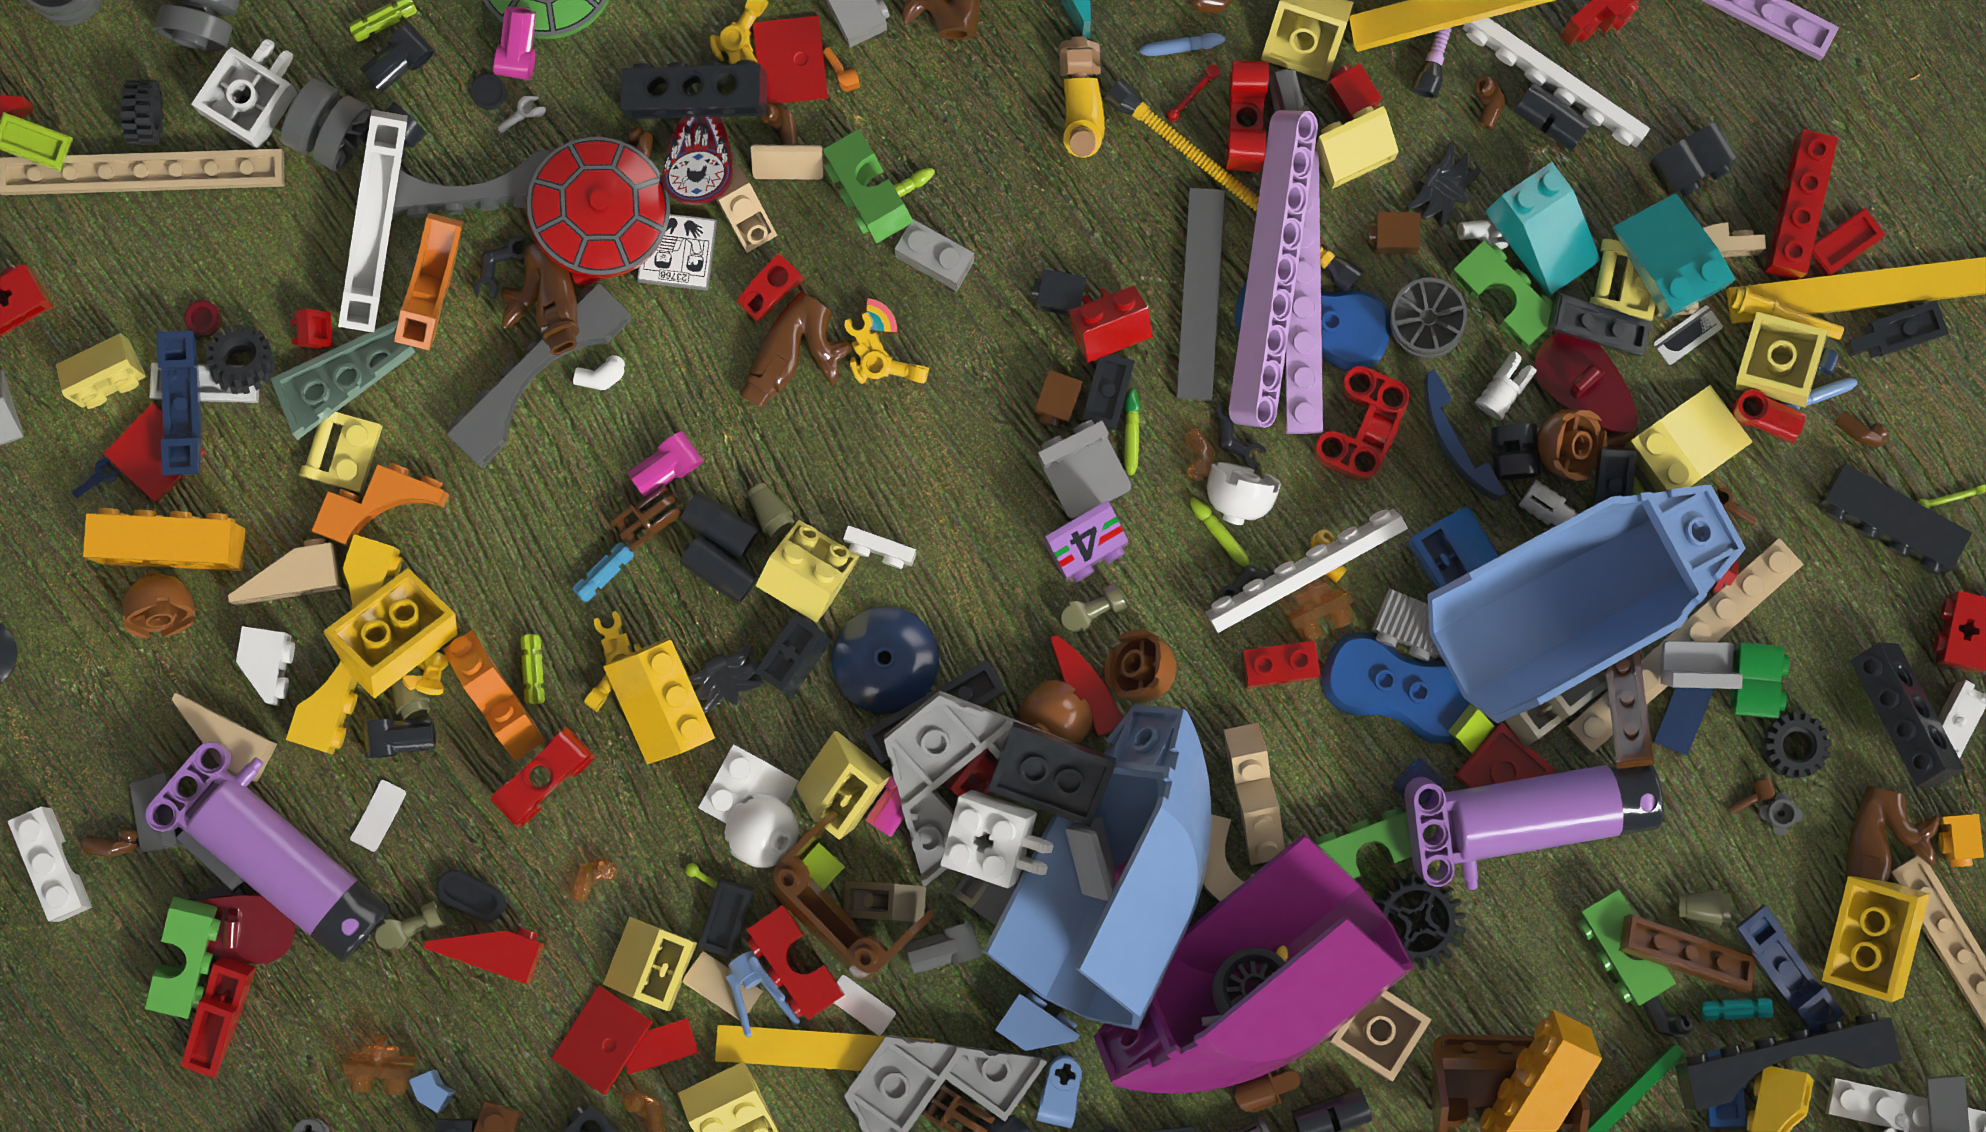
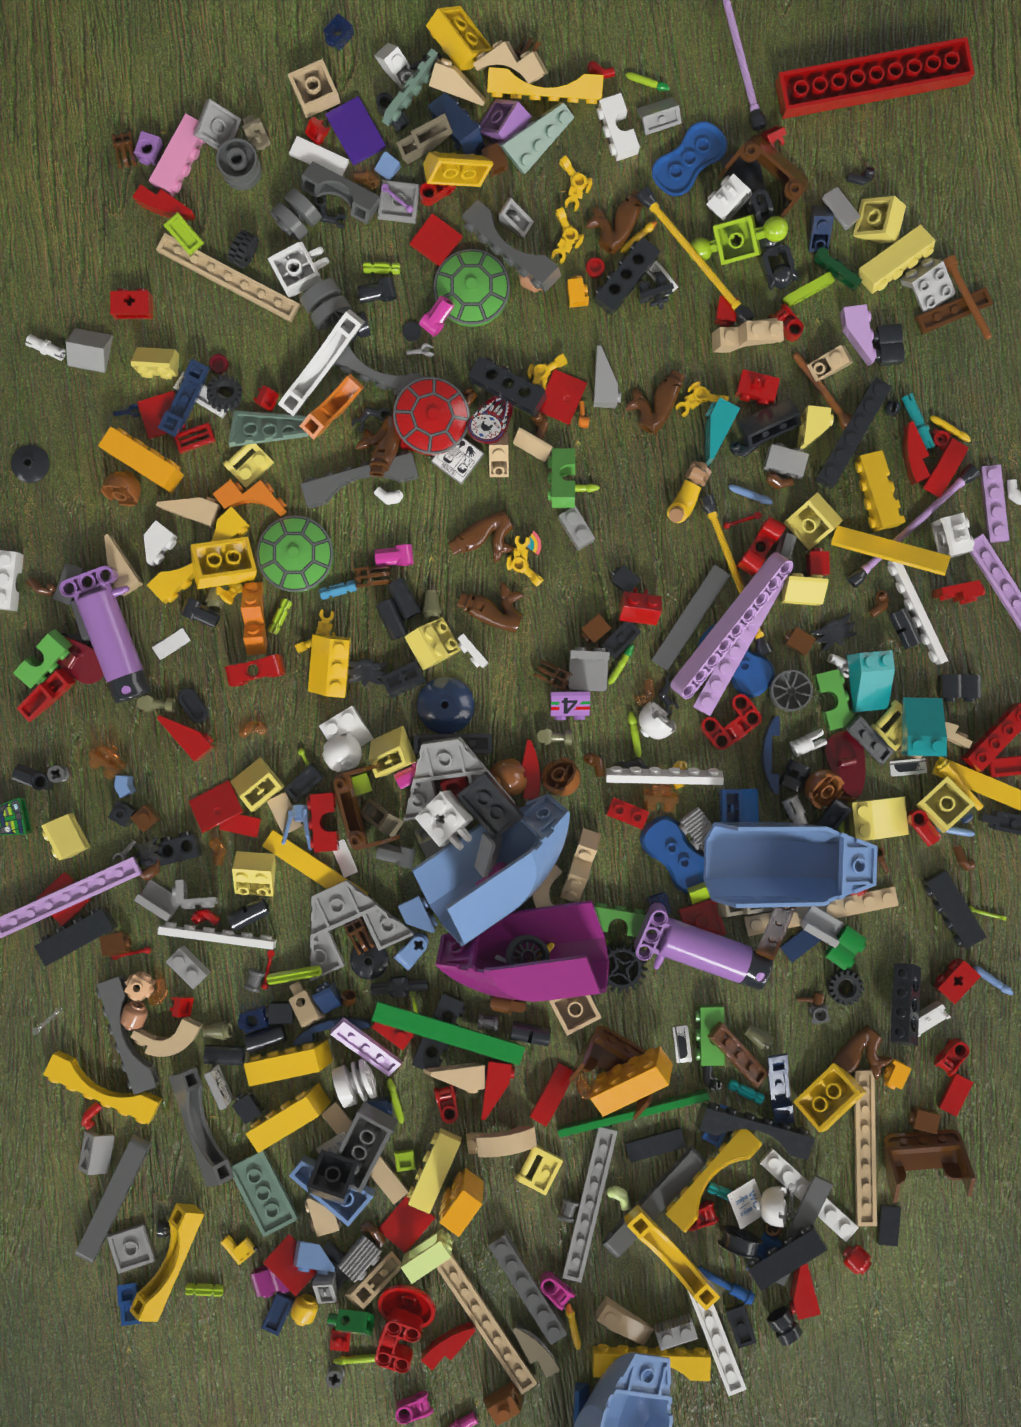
camera: 30 degrees right, 5 degrees up
red leg [737,253,806,322] -> none
none -> red tile [173,422,216,454]
none -> bright green dish [257,516,334,593]
none -> reddish brown piece [457,582,524,633]
none -> reddish brown arm [533,659,573,691]
none -> reddish brown arm [583,752,605,777]
none -> sticker [673,1025,692,1063]

